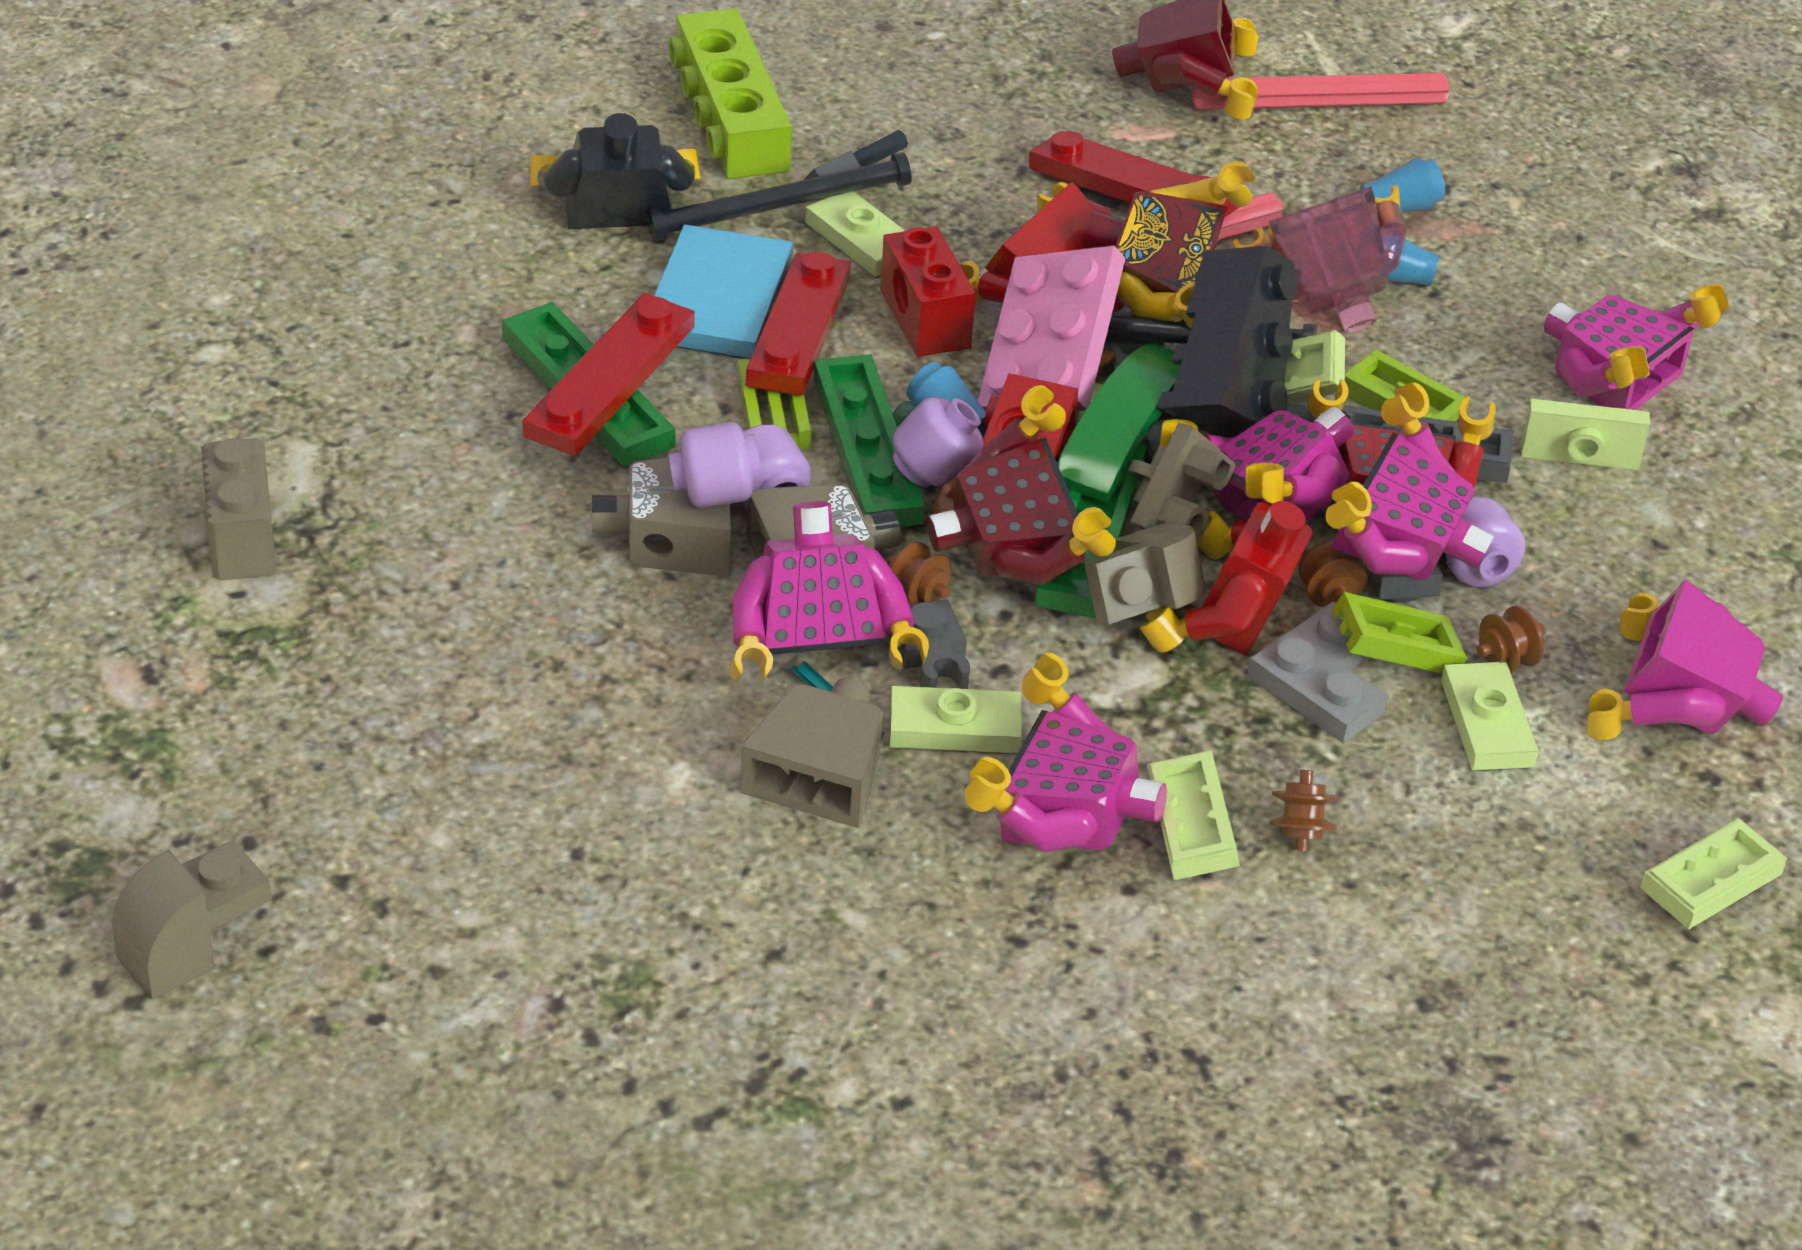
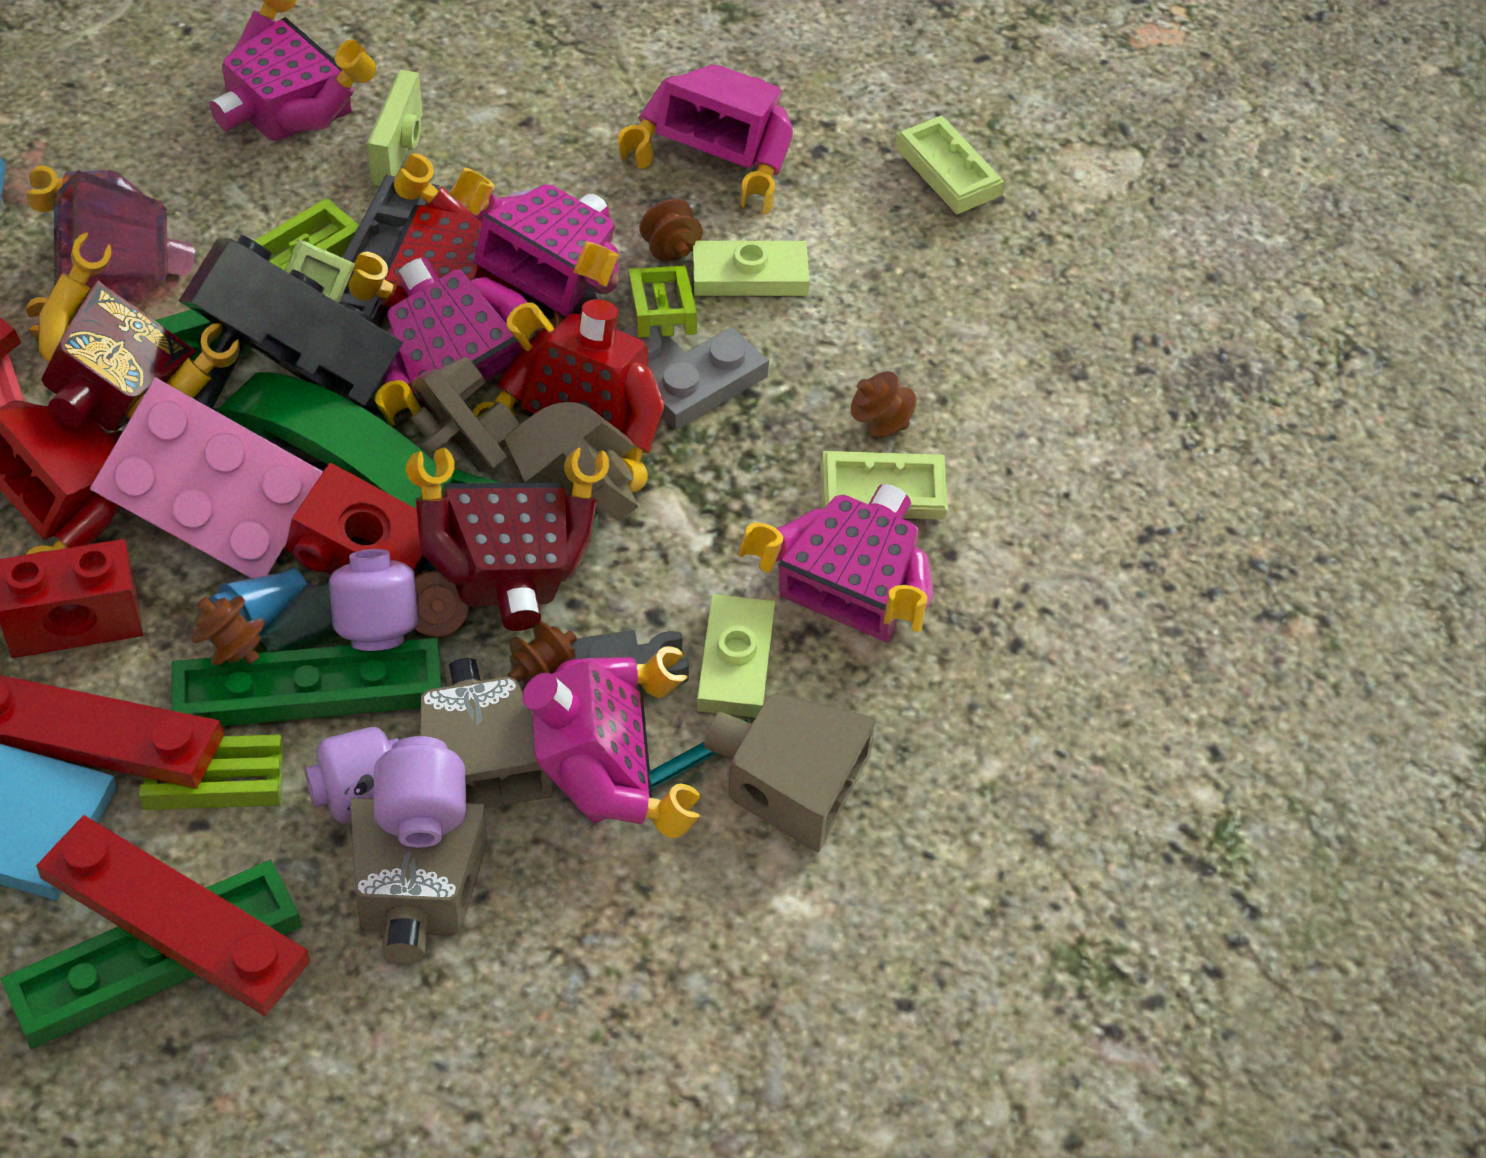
camera: 85 degrees left, 10 degrees up
none -> dark orange wheel [191,596,265,665]

